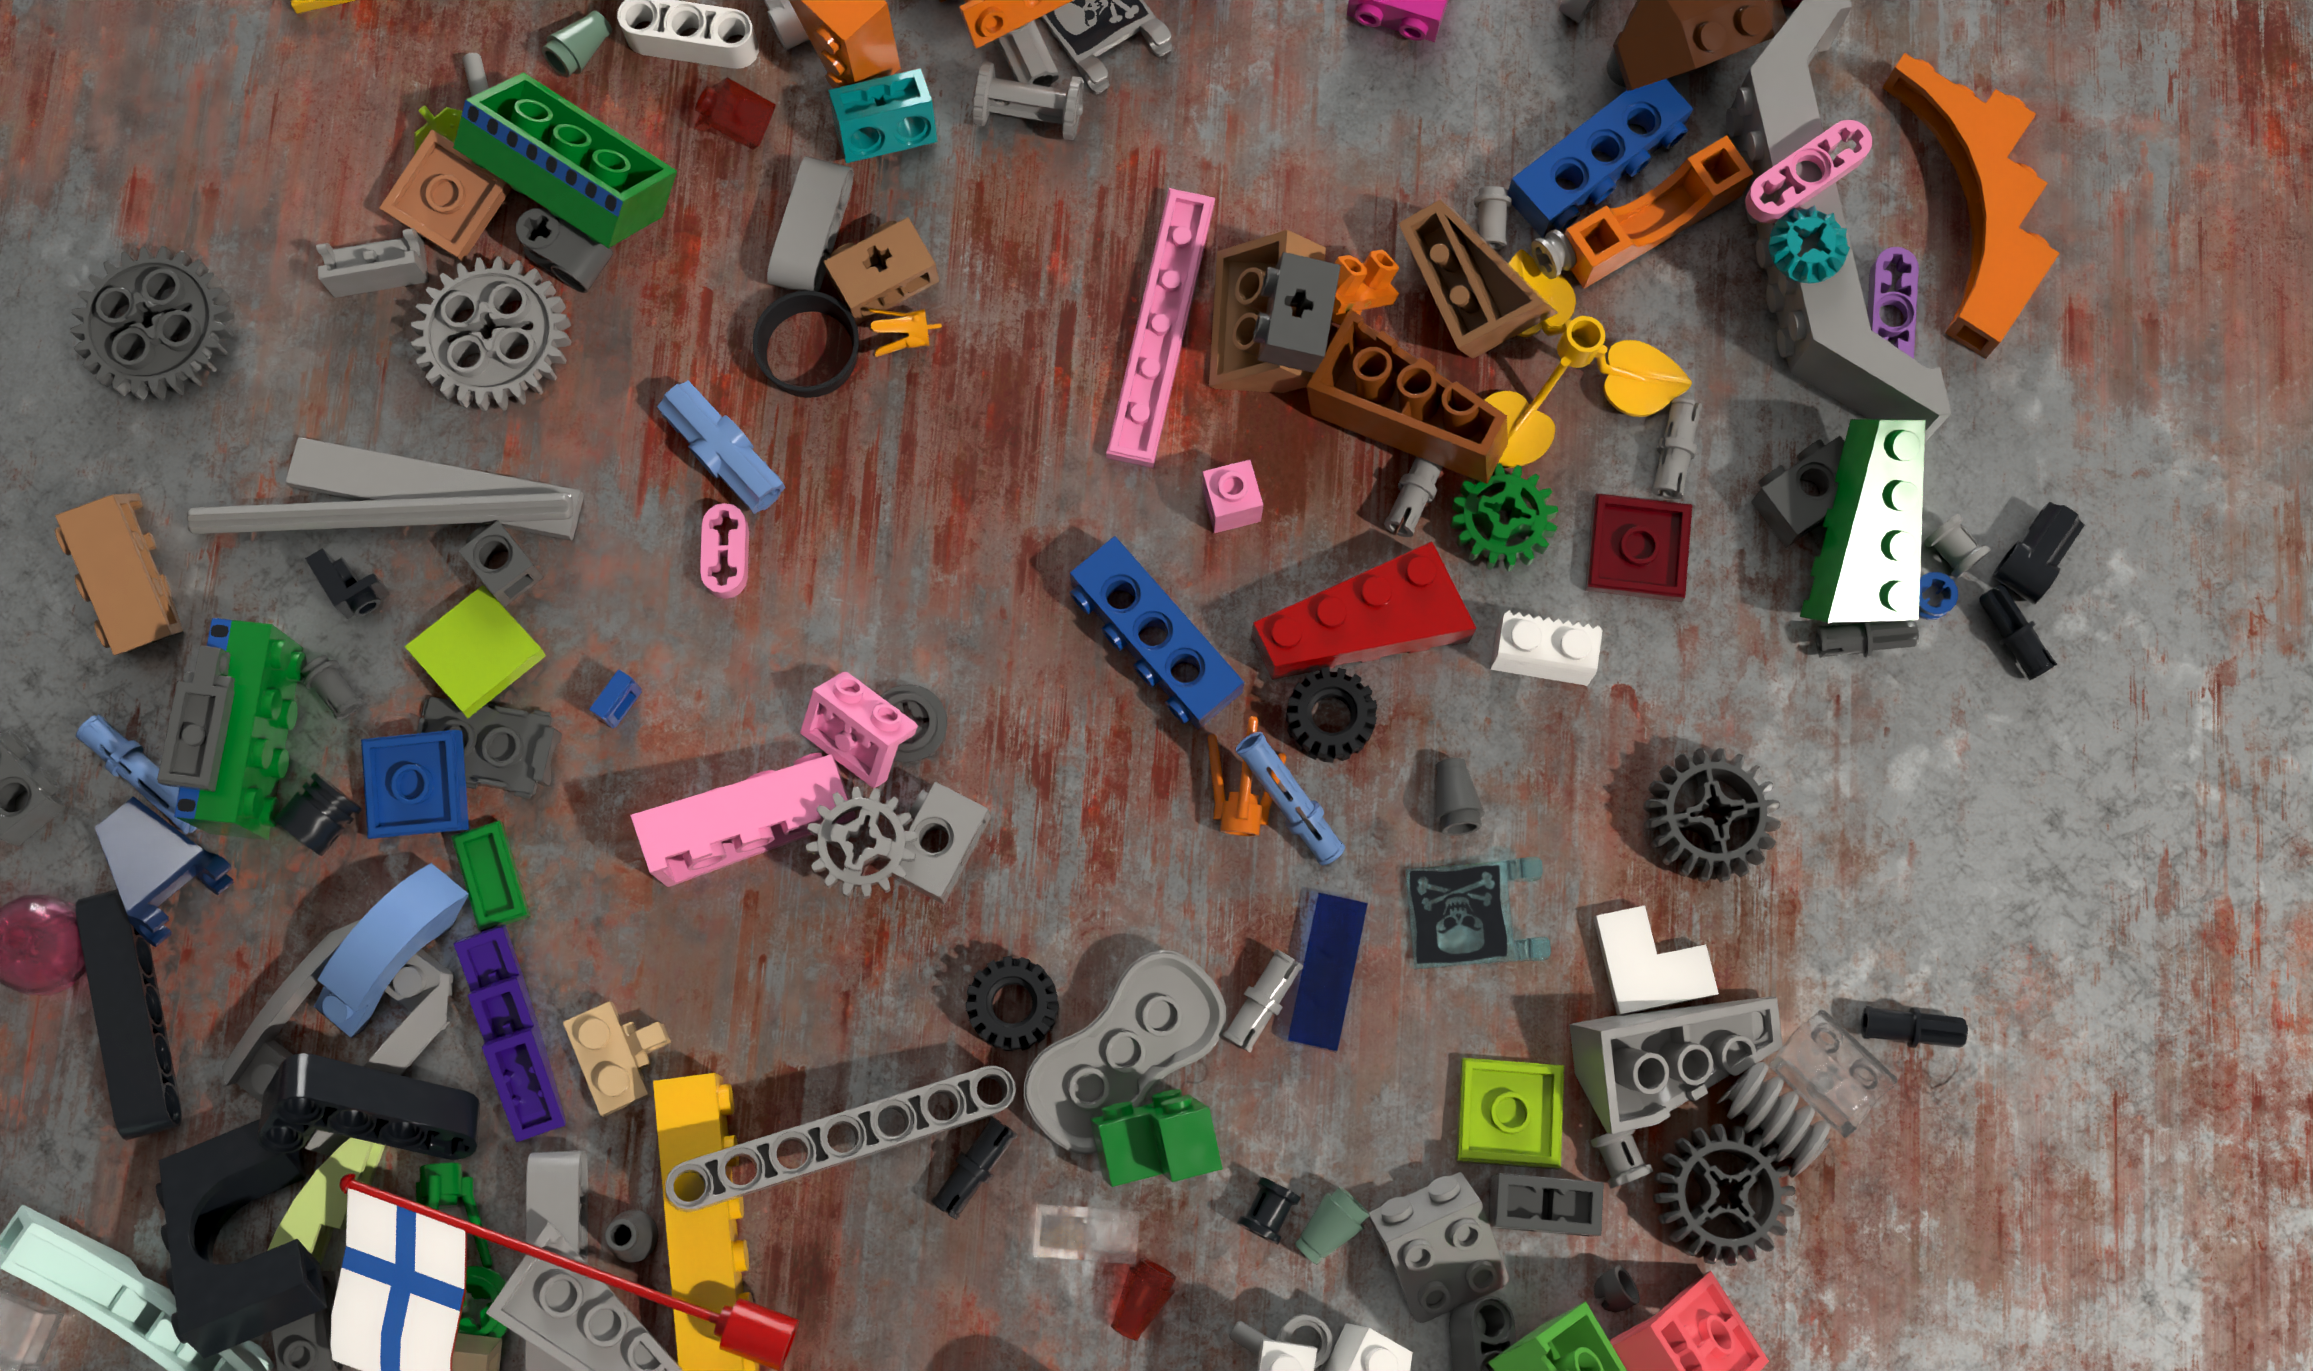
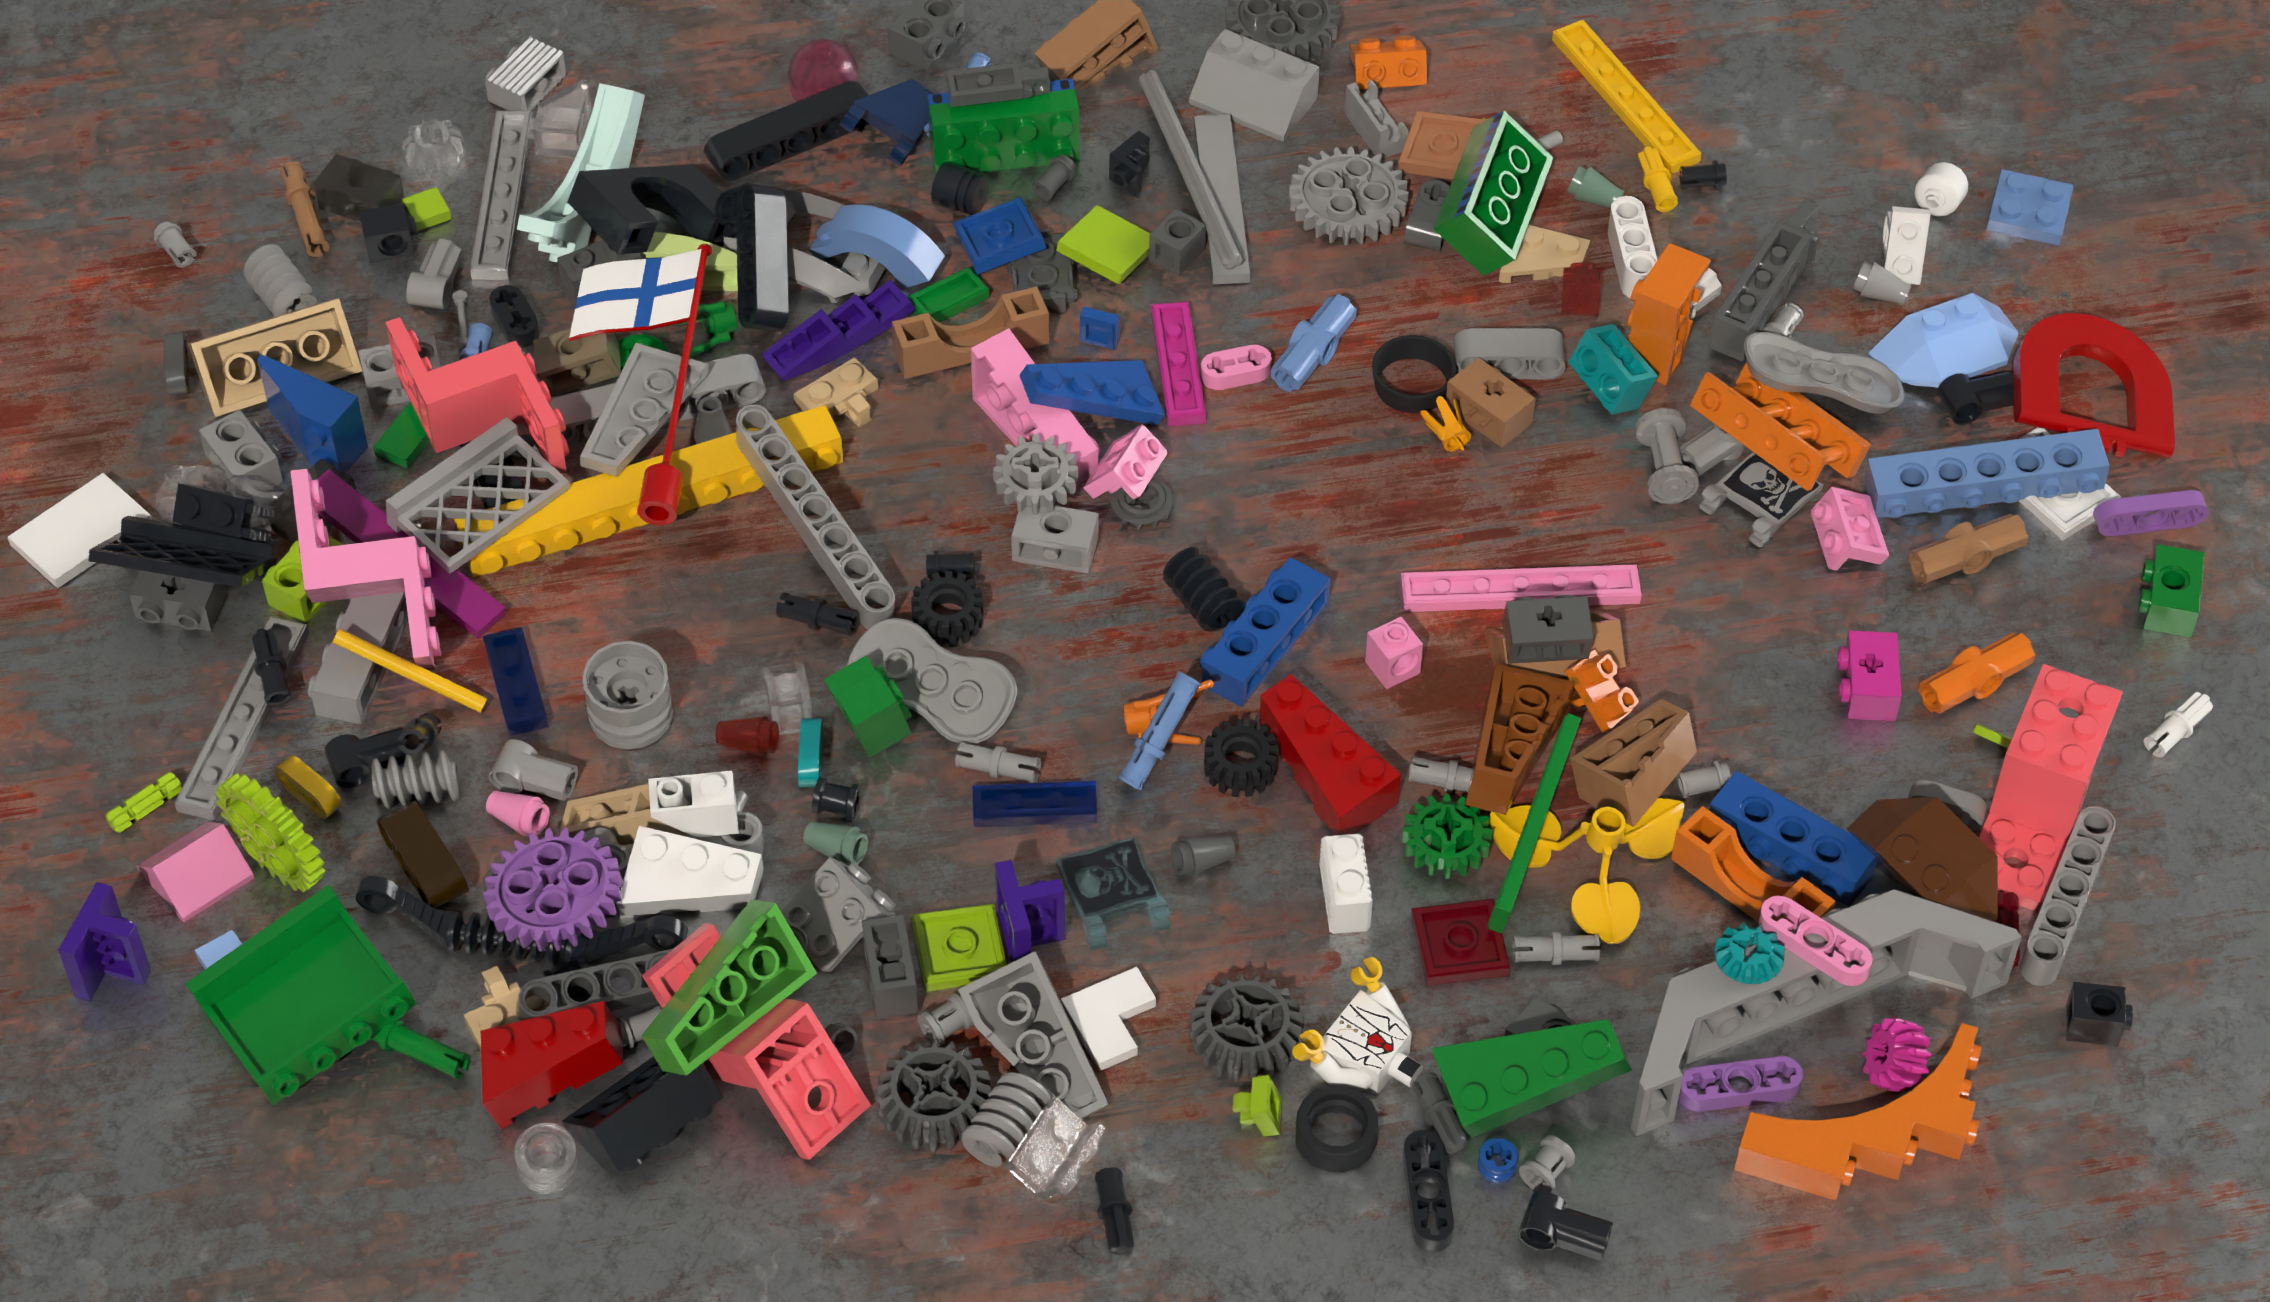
camera: 75 degrees right, 25 degrees down
light grey bush [1531,230,1576,279] -> none
black axle [1979,585,2057,681] -> none
none -> teal beam [798,718,823,788]
none -> medium nougat arch [892,286,1049,379]
none -> black pin [926,550,975,578]
none -> dark purple bracket [995,860,1065,963]
none -> blue wing [1019,360,1165,425]
none -> dark pink tile [1151,302,1206,426]
none -> black piece [1163,546,1246,632]
none -> light grey slope [1189,29,1319,142]
none -> lime tile [1232,1075,1282,1137]
none -> white torso [1292,957,1423,1094]
none -> black tyre [1296,1086,1378,1173]
none -> orange bracket [1349,36,1427,89]
none -> black beam [1403,1130,1454,1252]
none -> green tile [1488,713,1581,934]
none -> tan wing [1499,225,1591,283]
none -> dark pink gear [1861,1017,1933,1092]

